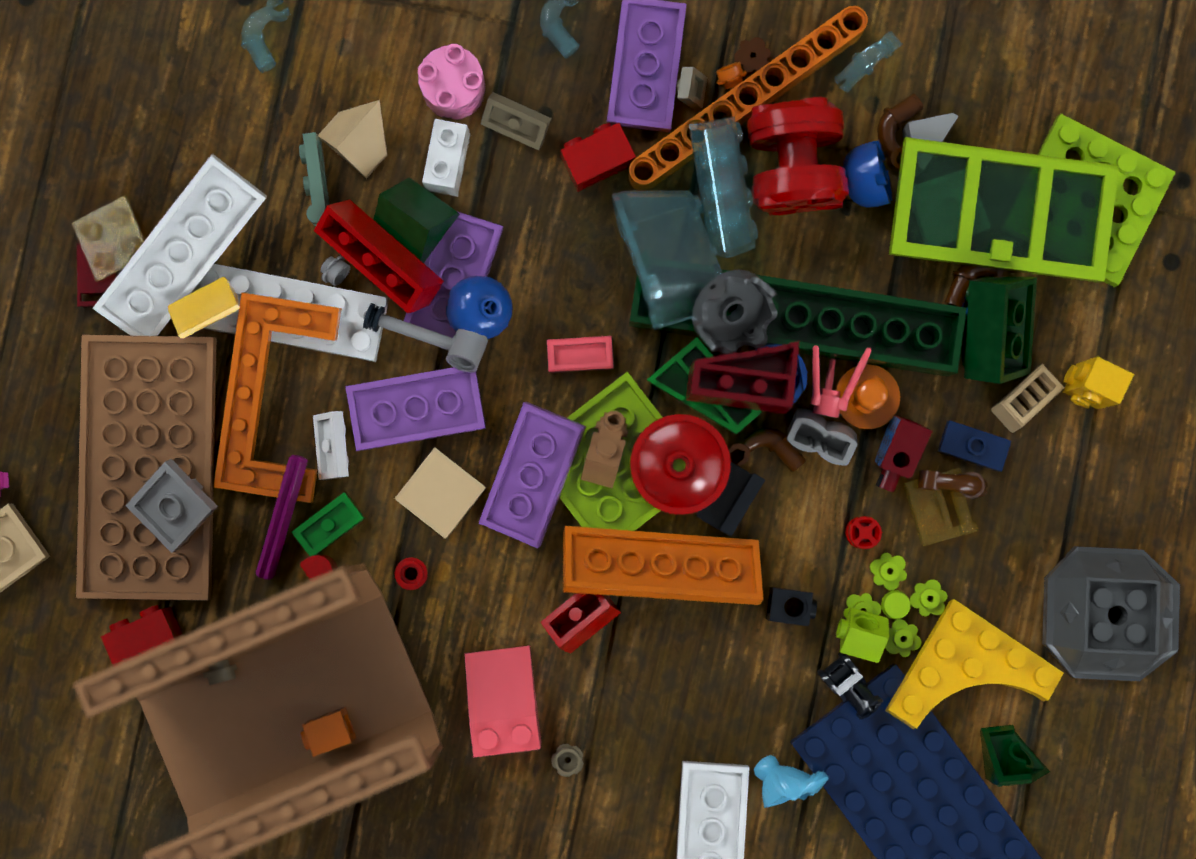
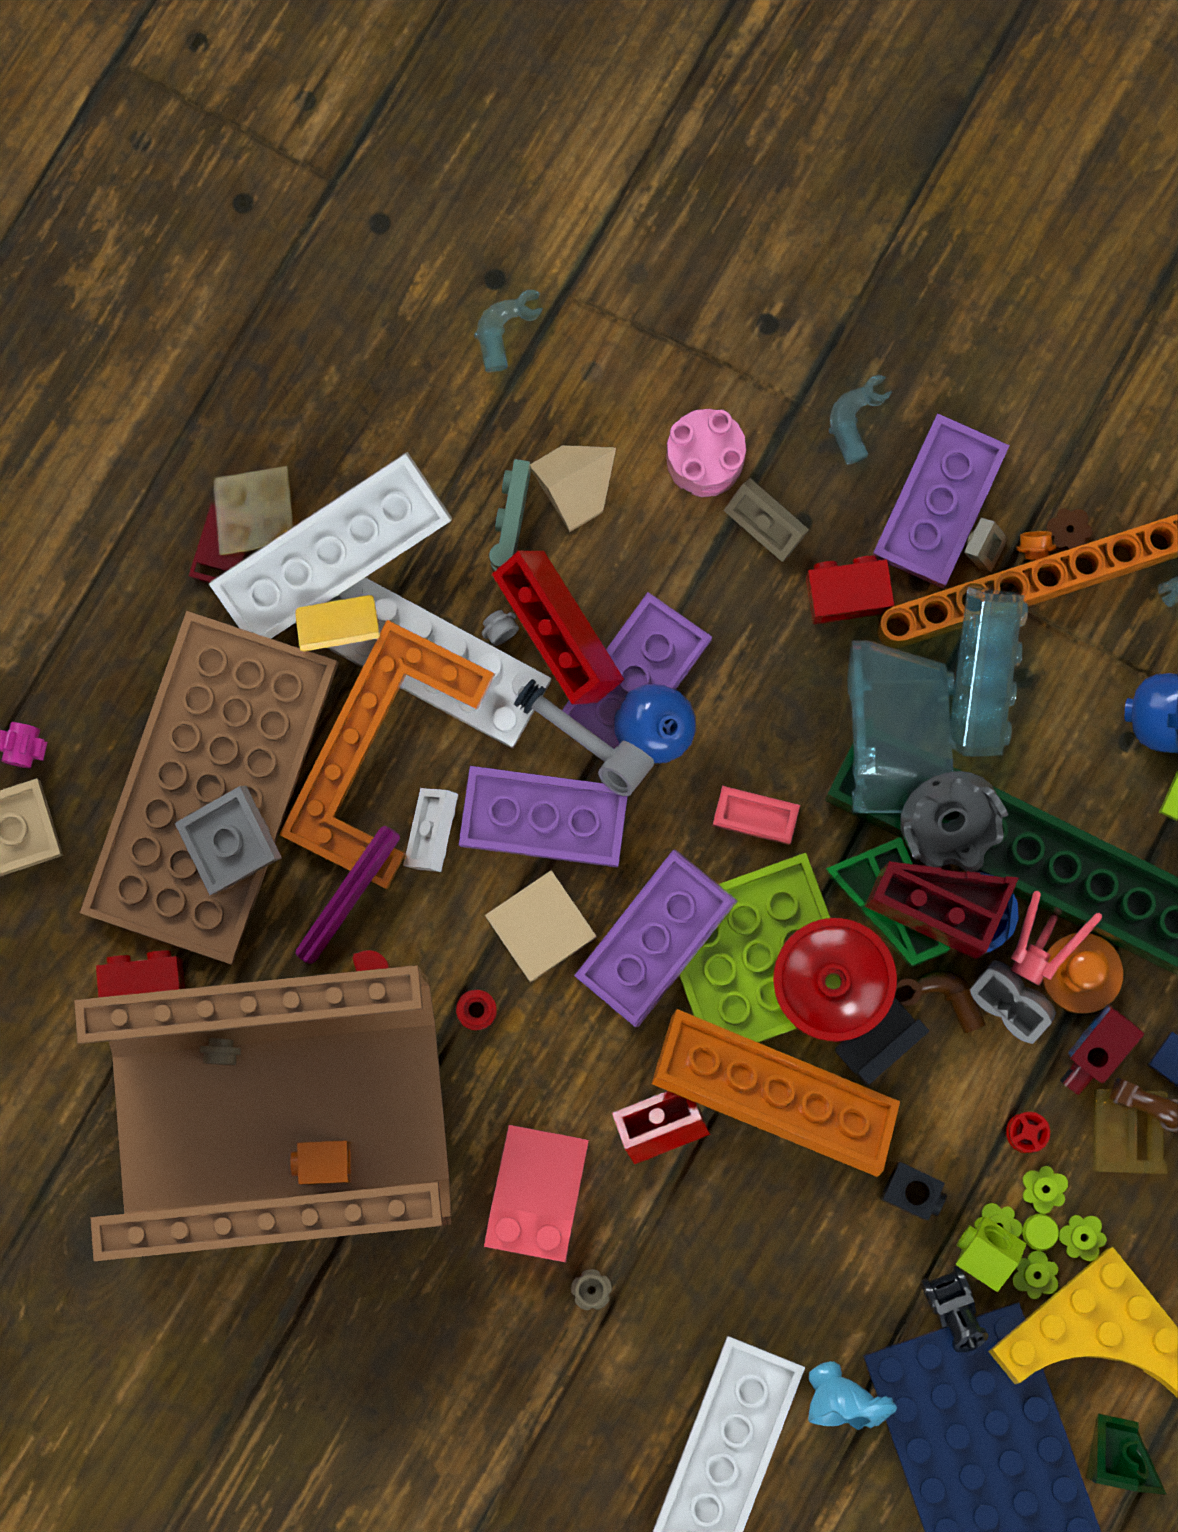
camera: 25 degrees right, 5 degrees down
green plate [292,492,365,556] -> none
dark green slope [373,177,460,263] -> none
white brick [422,119,470,197] -> none
medium nougat brick [581,411,629,488] -> none
red piece [747,97,849,215] -> none

